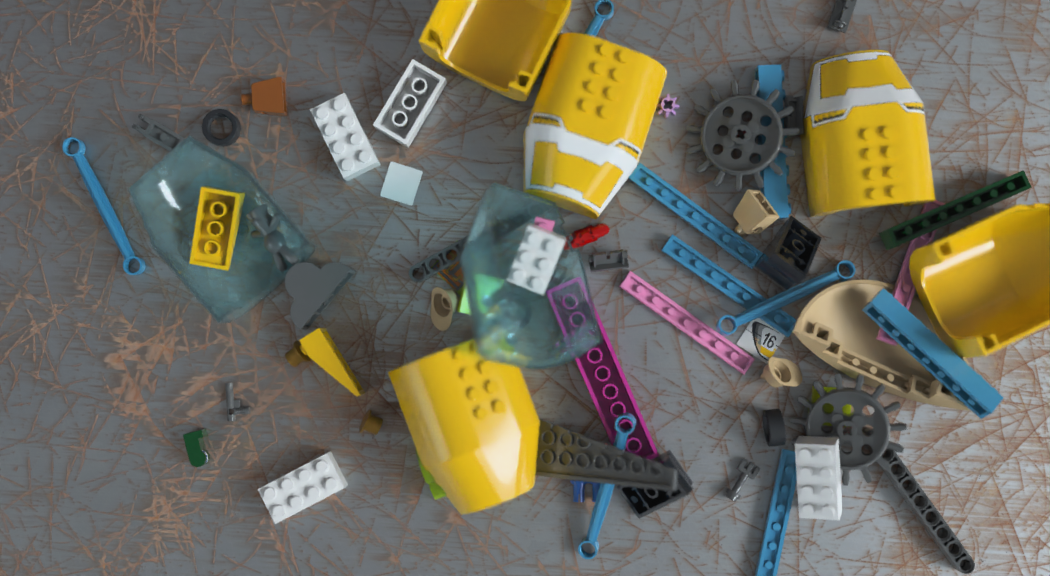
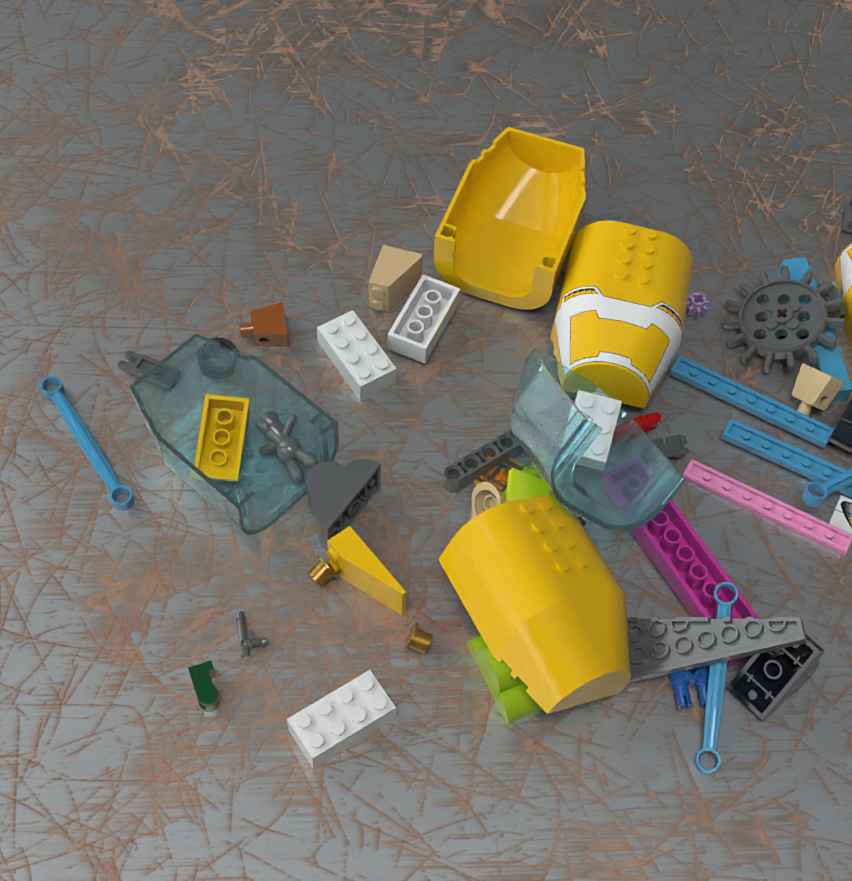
camera: 10 degrees left, 30 degrees down
white sticker [380,162,423,206] -> none
none -> tan slope [369,245,422,312]

